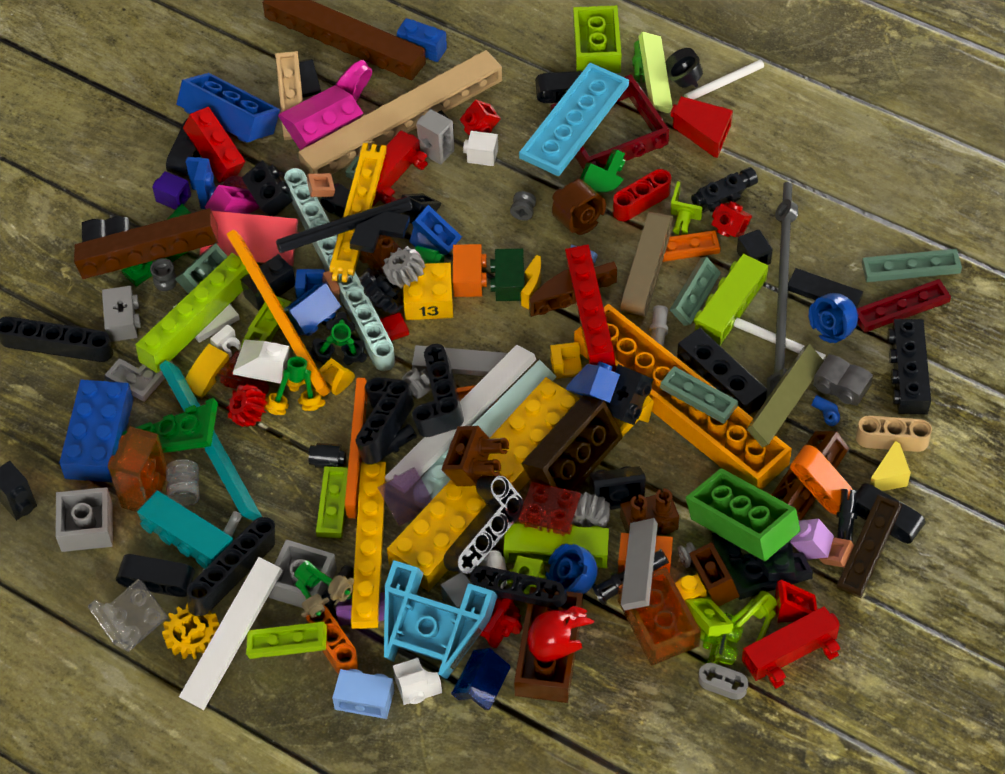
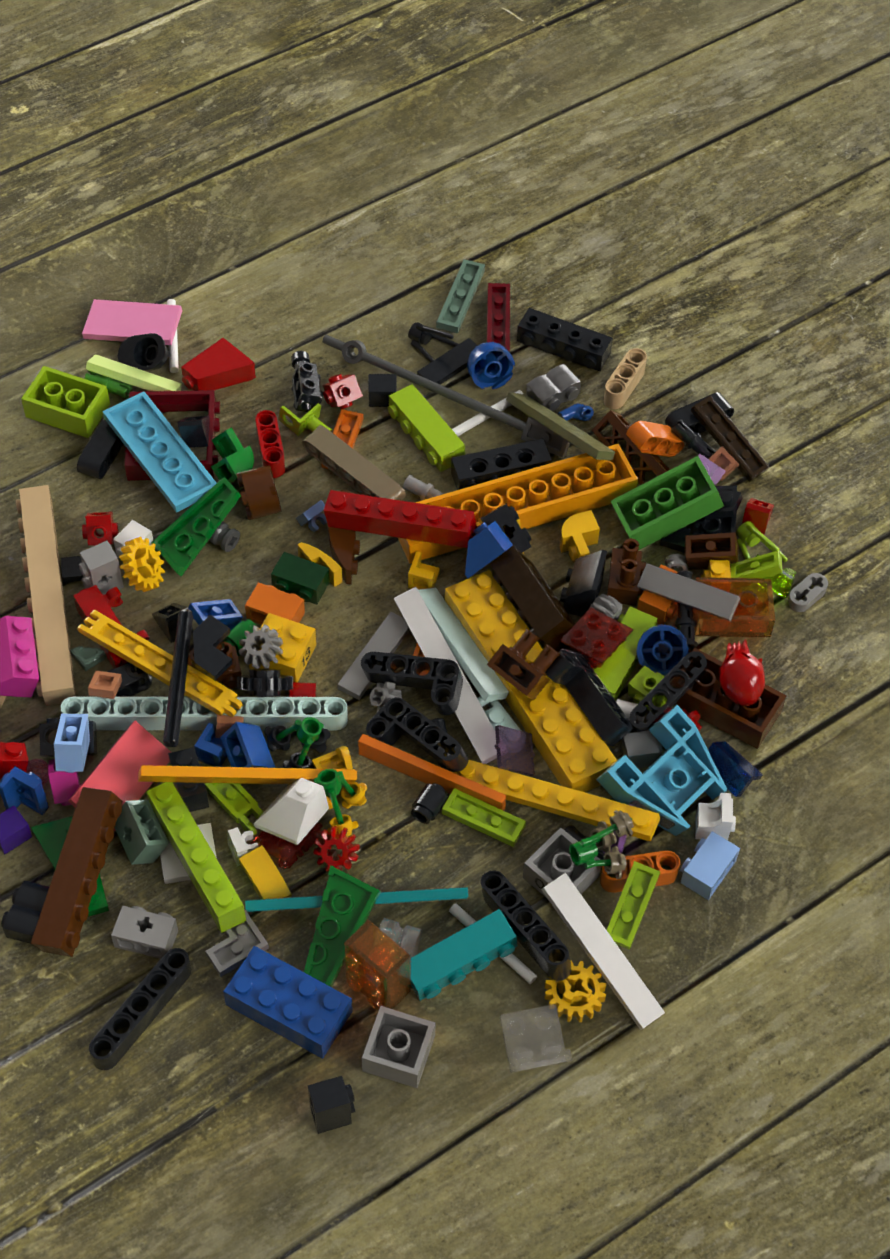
camera: 70 degrees left, 0 degrees up
black beam [116,554,195,597] -> none
dark grey wheel [150,258,177,291] -> none
sand green plate [660,366,738,424] -> none
sand green plate [670,257,721,326] -> none
red brick [742,606,840,689] -> none
light yellow slope [870,441,911,491] -> none
none -> light blue brick [54,714,90,773]
none -> bright pink tile [82,299,182,345]
none -> yellow gear [119,537,165,592]
none -> green wing [151,477,241,577]
none -> black slope [177,416,210,448]
none -> black plant [408,322,459,362]
none -> yellow brick [560,510,600,561]

